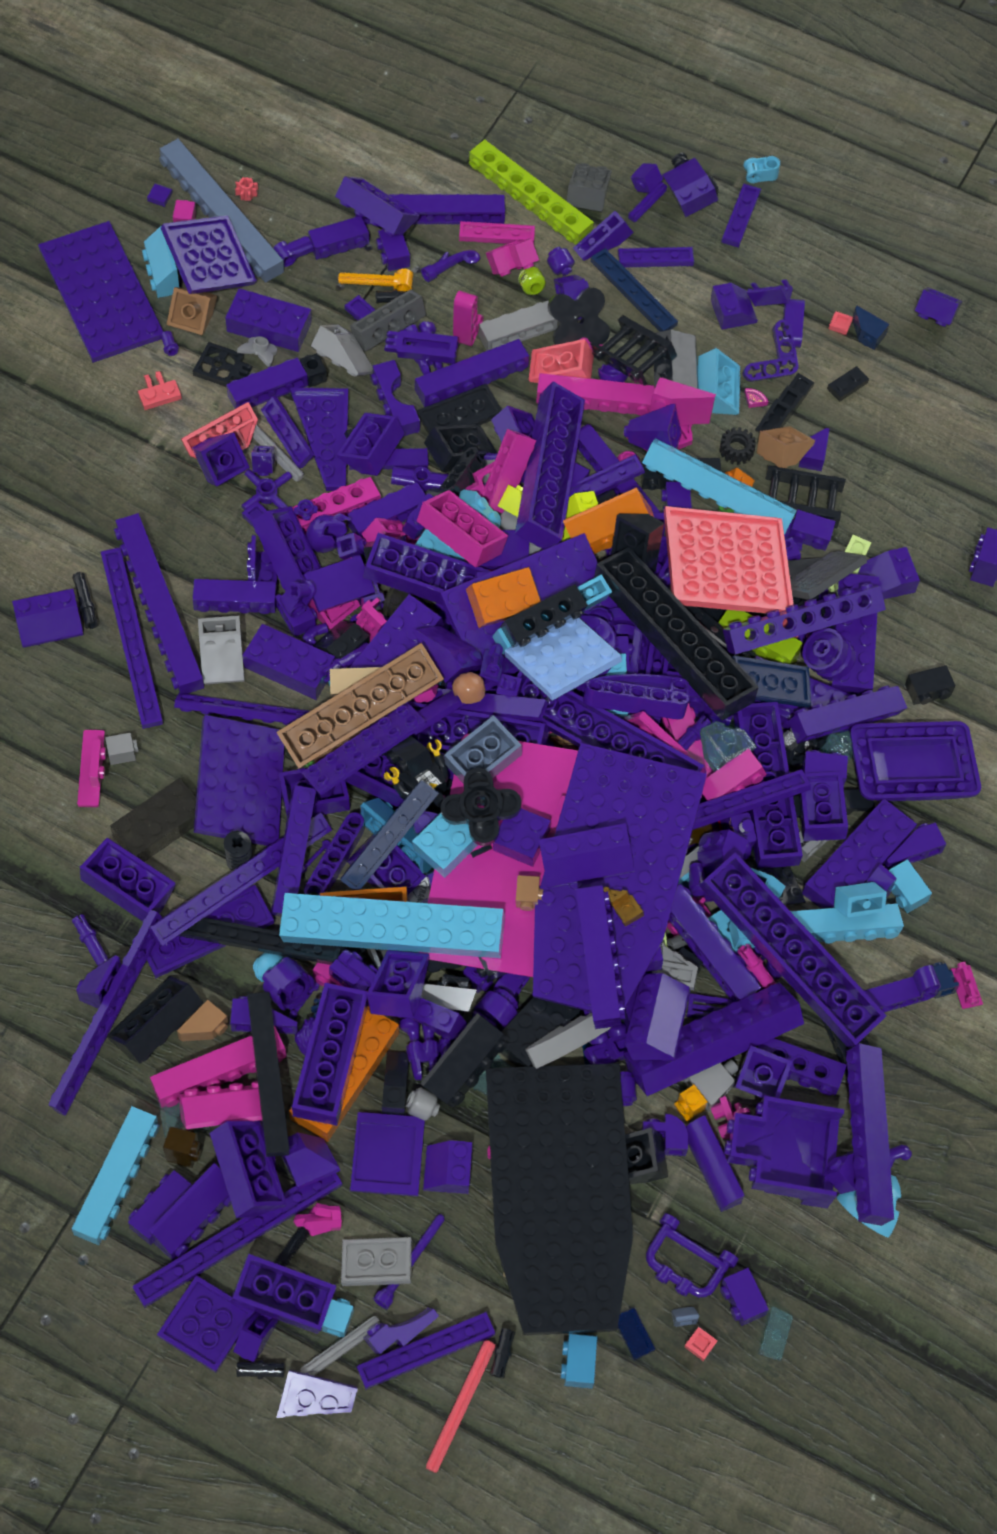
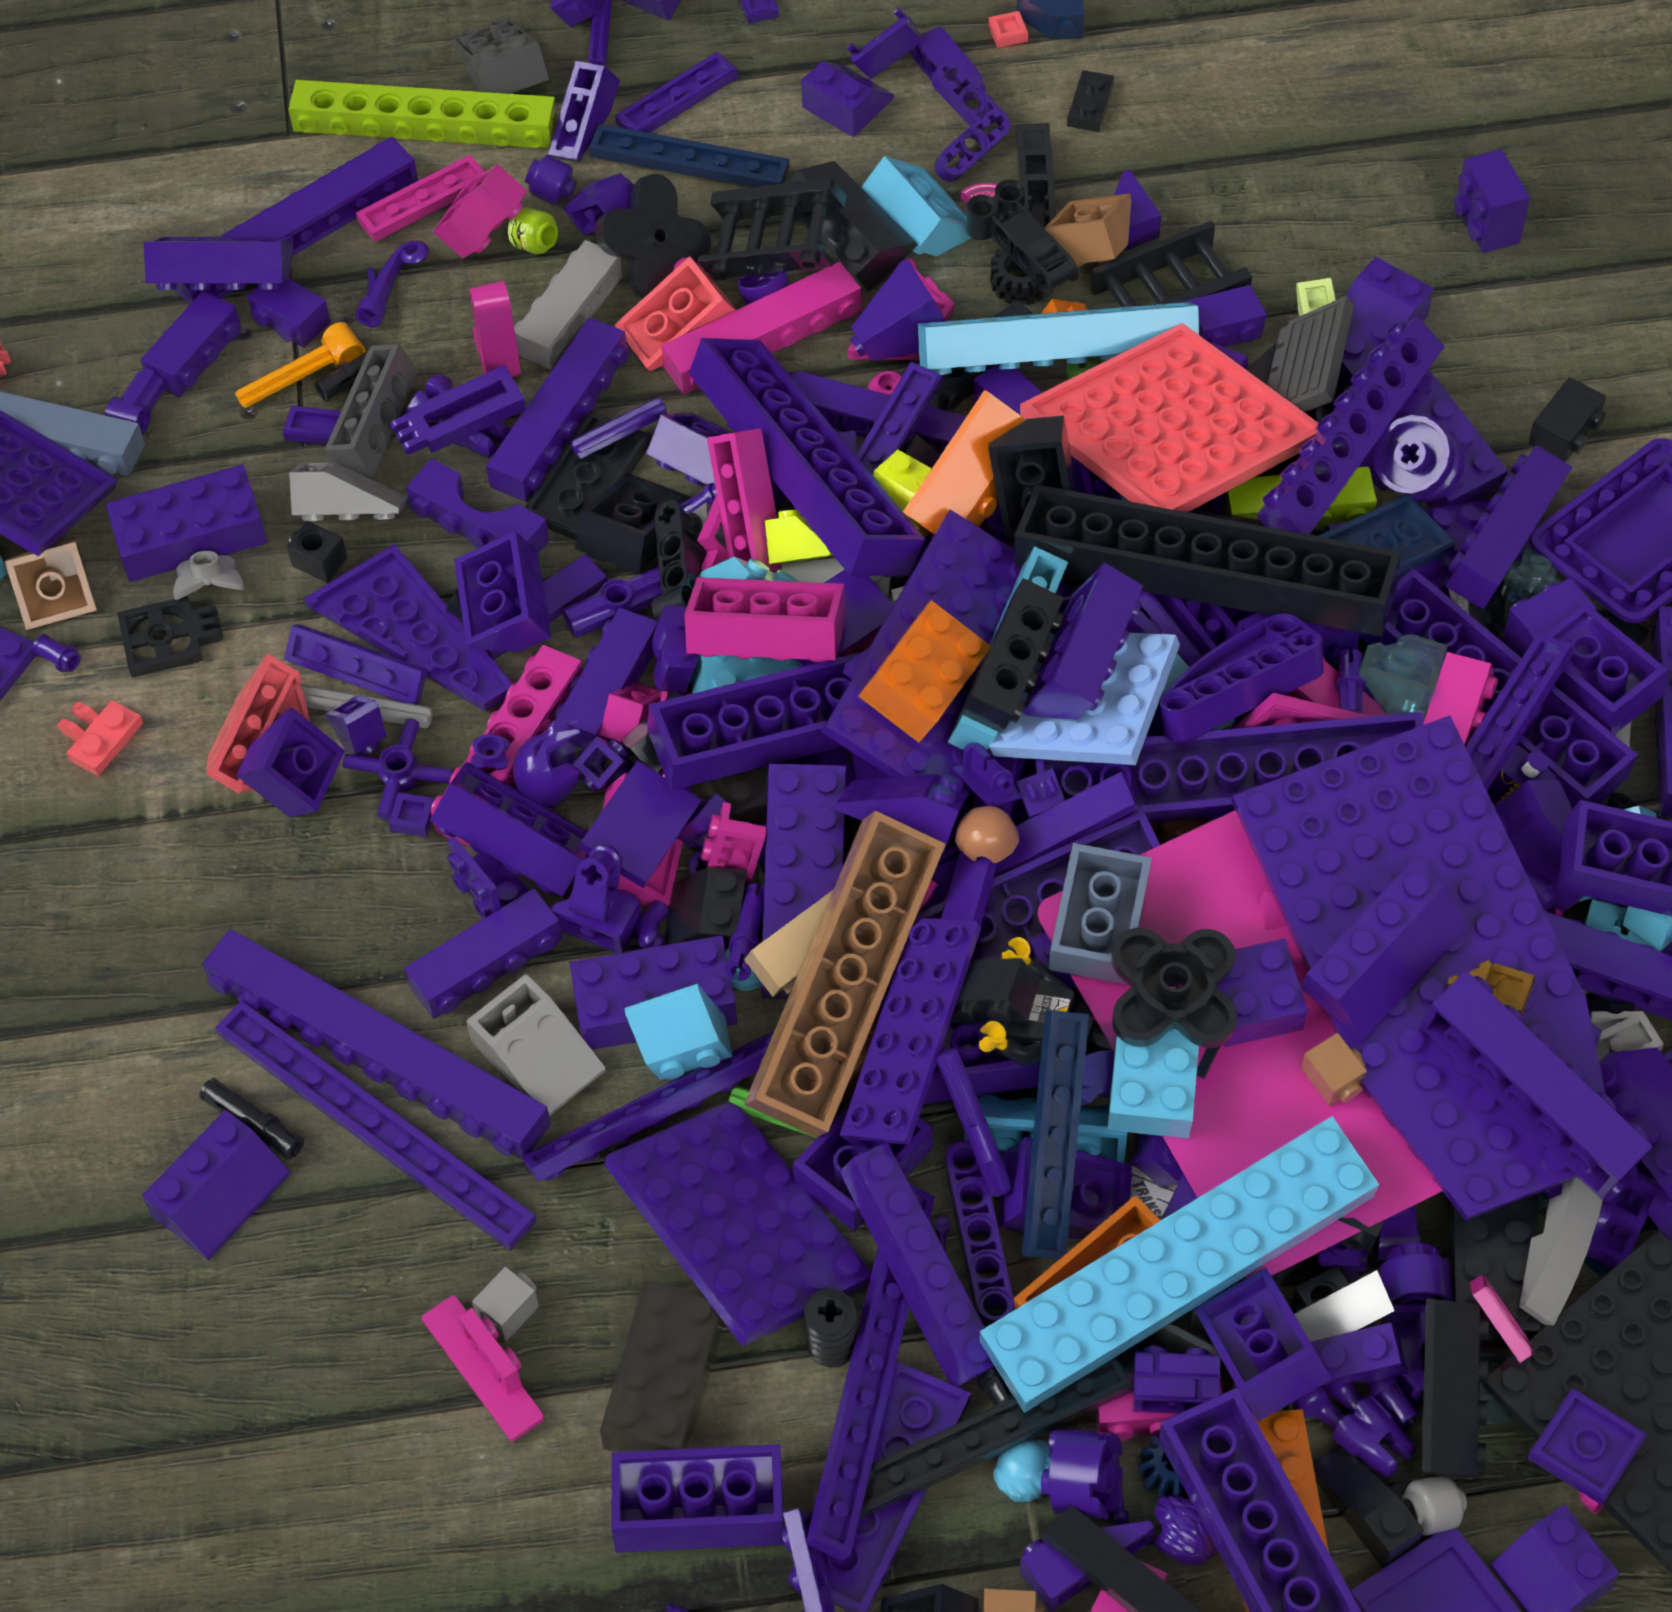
camera: 30 degrees left, 5 degrees down
dark purple brick [226,357,308,409] -> none
dark pink slope [650,377,716,425] -> none
none -> dark purple axle [571,398,667,458]
none -> medium azure slope [625,984,733,1081]
none -> dark purple axle [936,1048,1012,1197]
none -> black piece [967,179,1079,295]
none -> dark purple slope [1022,562,1143,720]
none -> dark pink tile [1469,1275,1533,1362]
none -> dark purple tile [1528,1388,1648,1506]

